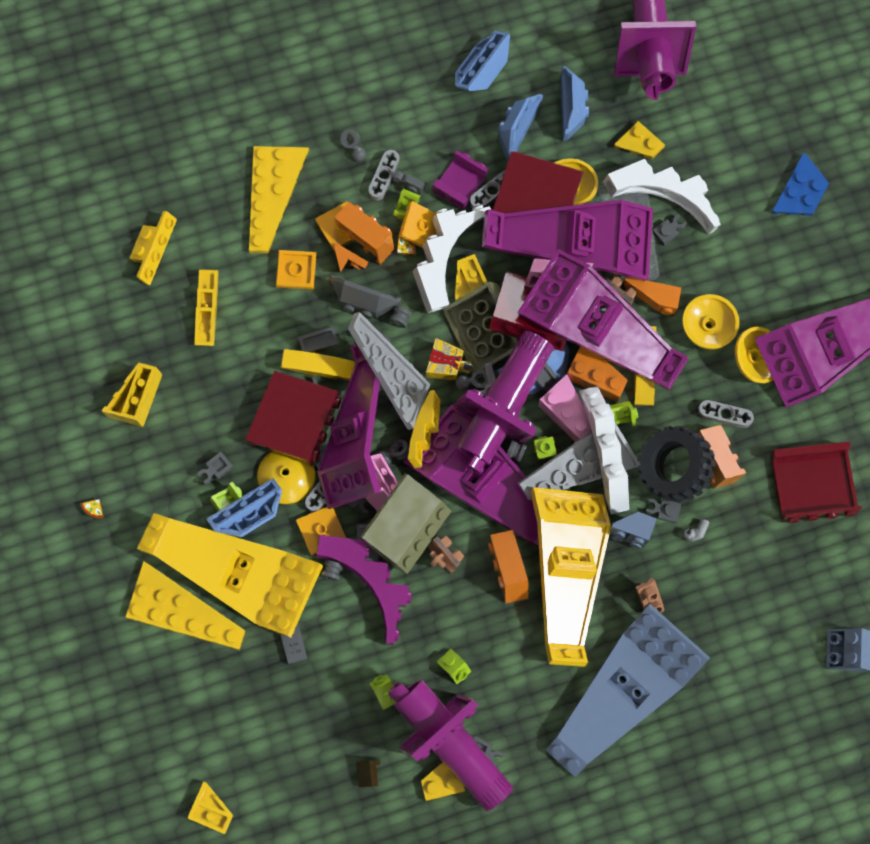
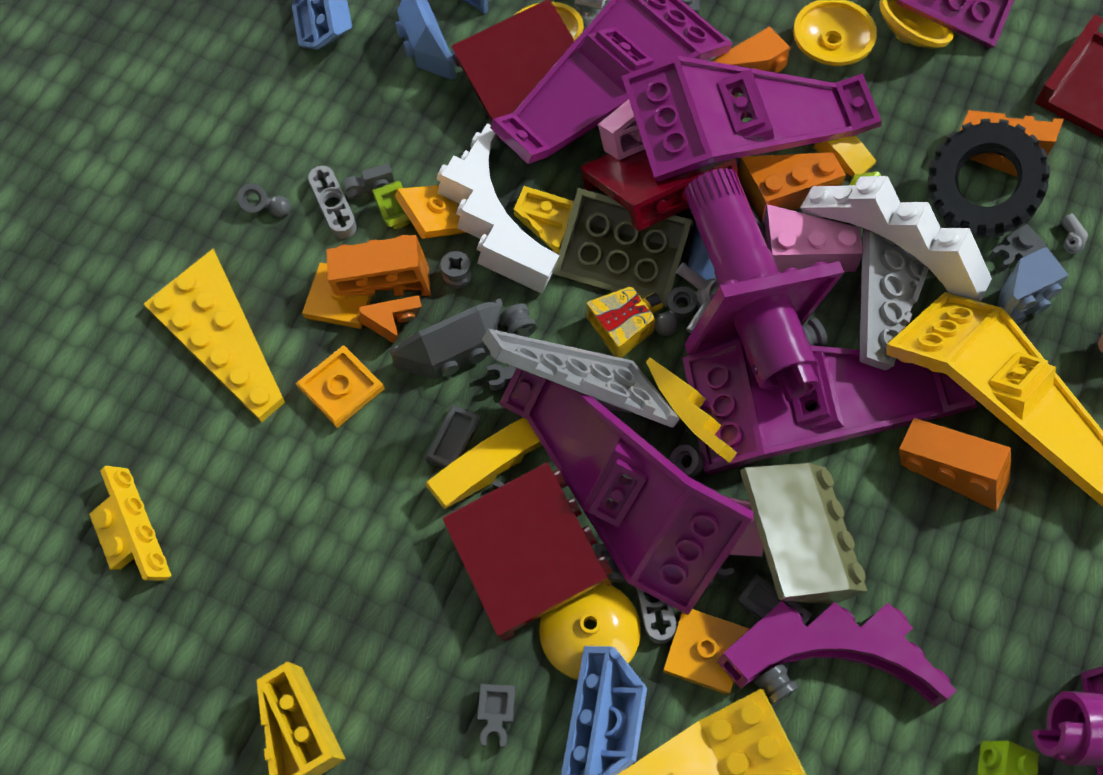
camera: 40 degrees left, 10 degrees down
yellow slope [195,270,219,346] -> none
lime bracket [210,482,242,511] -> none
tile [397,235,416,256] -> none
nougat hips [428,536,464,574] -> none
magenta panel [432,151,488,210] -> none
lime bracket [437,649,471,684] -> none
light grey beam [470,171,505,209] -> none
lime bracket [532,436,557,459] -> none
light grey beam [698,400,754,428] -> none
none -> dark grey wheel [440,251,472,289]

